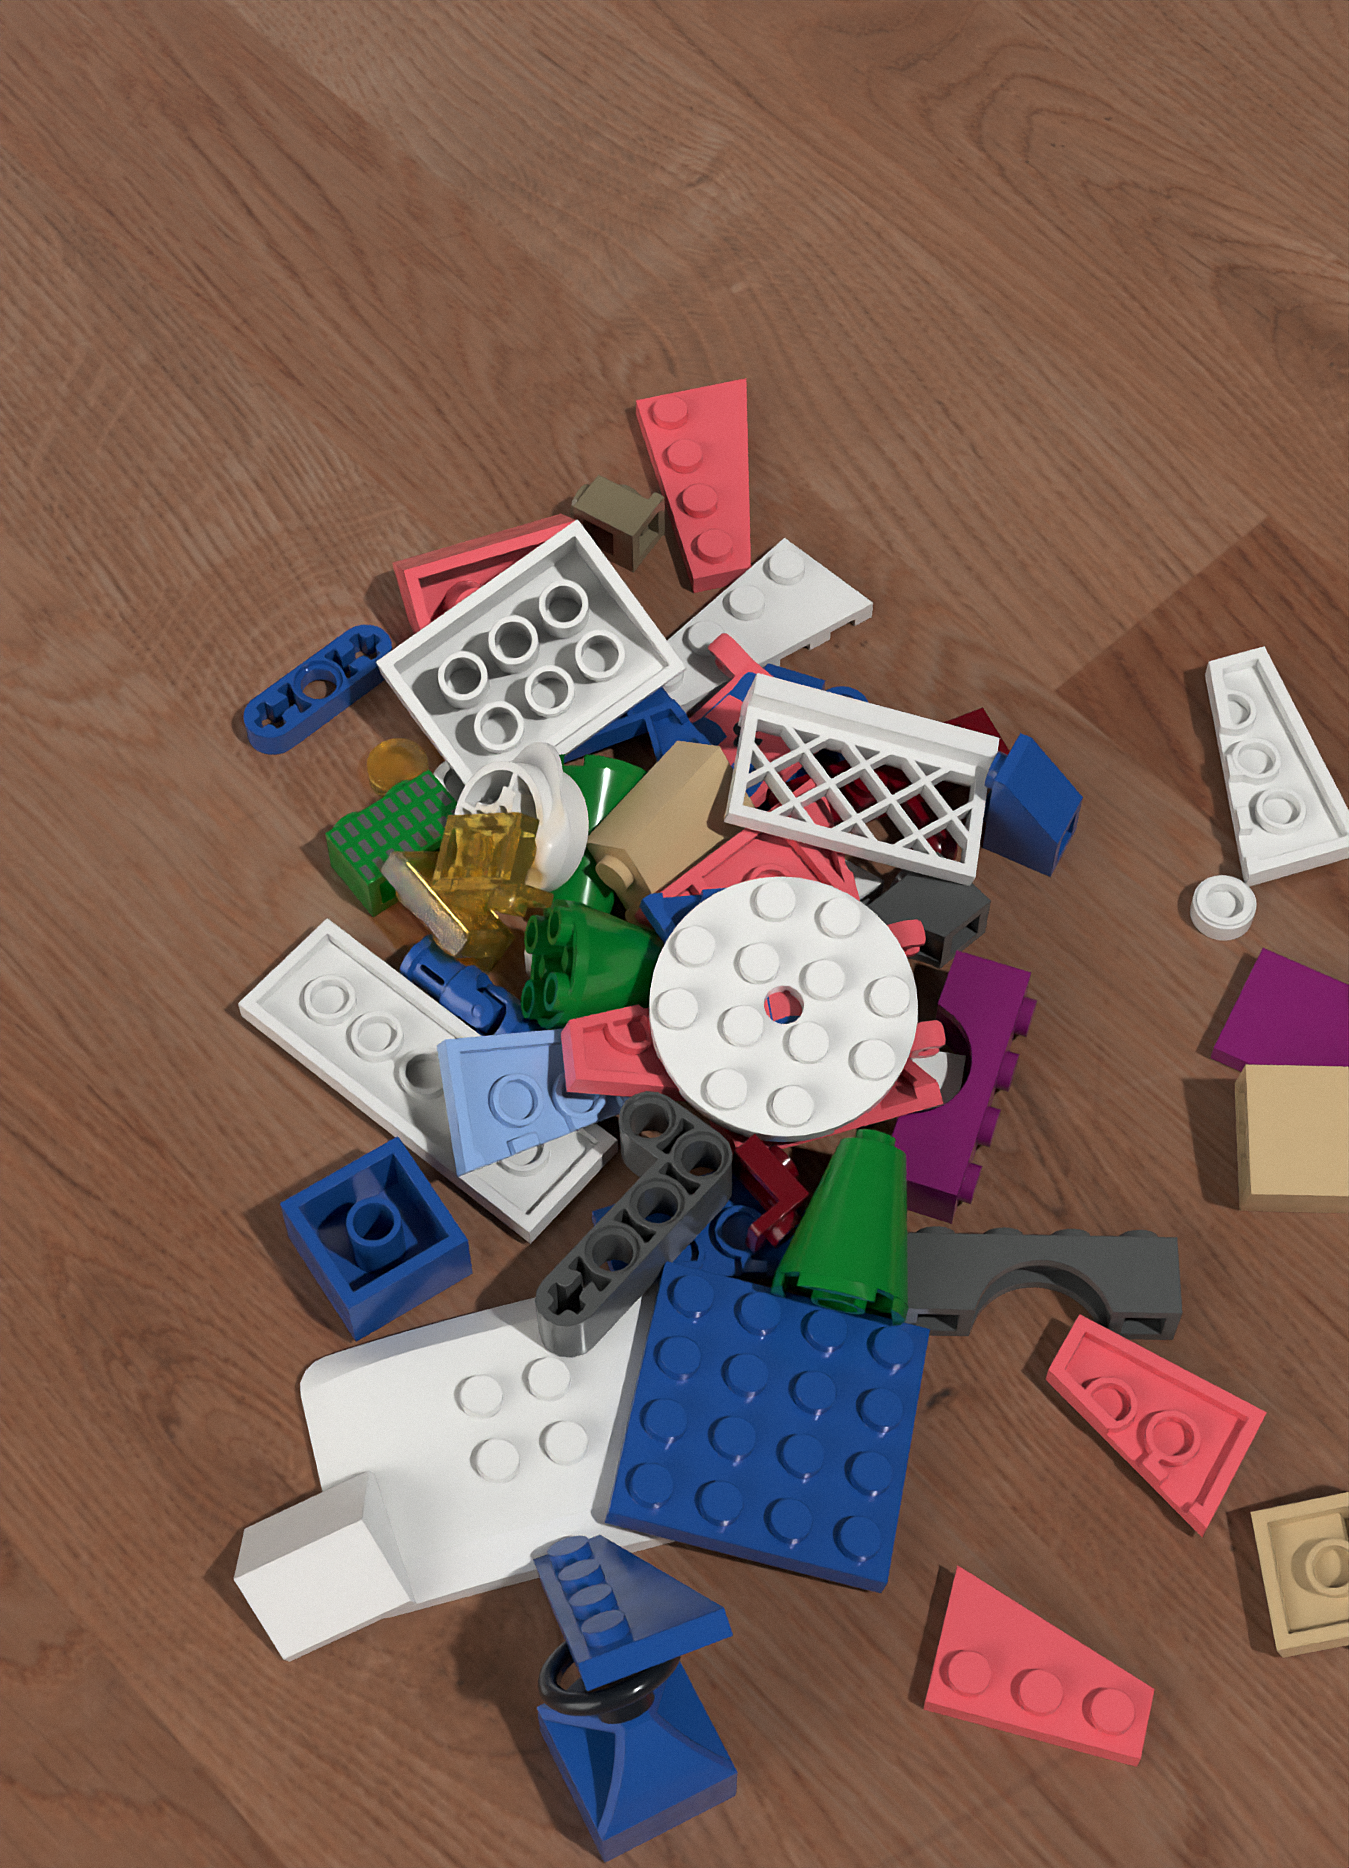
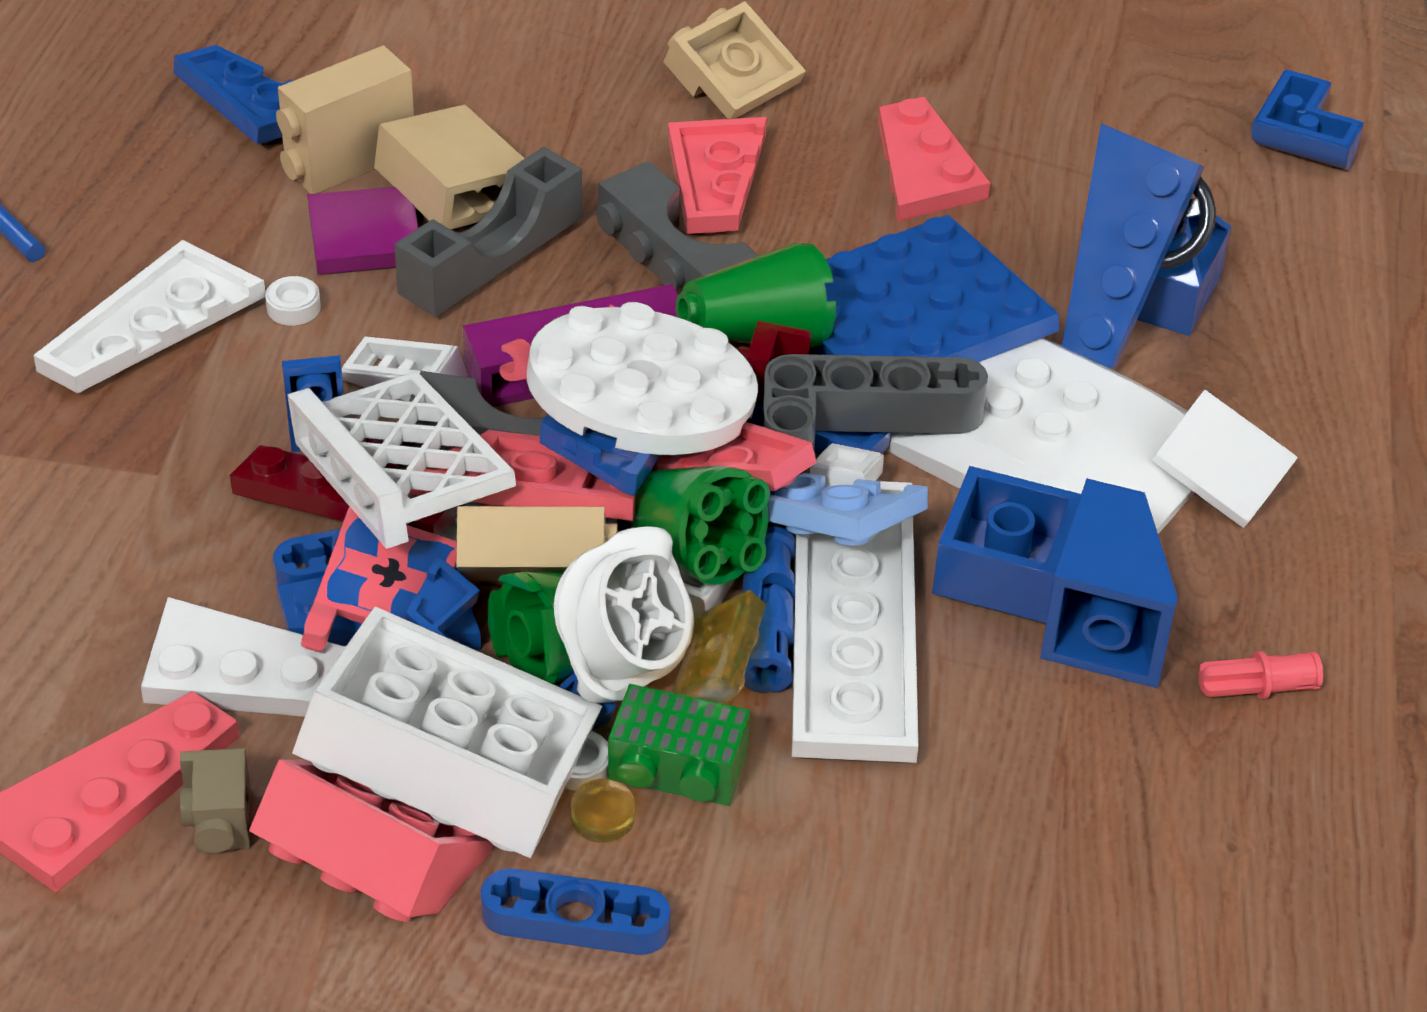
camera: 130 degrees left, 15 degrees down
clear yellow bracket [430,812,554,917] -> none
none -> white slope [342,336,468,401]
none -> dark grey arch [394,147,582,317]
none -> white tile [810,443,884,487]
none -> blue slope [1040,478,1178,689]
none -> coral axle [1198,651,1323,699]

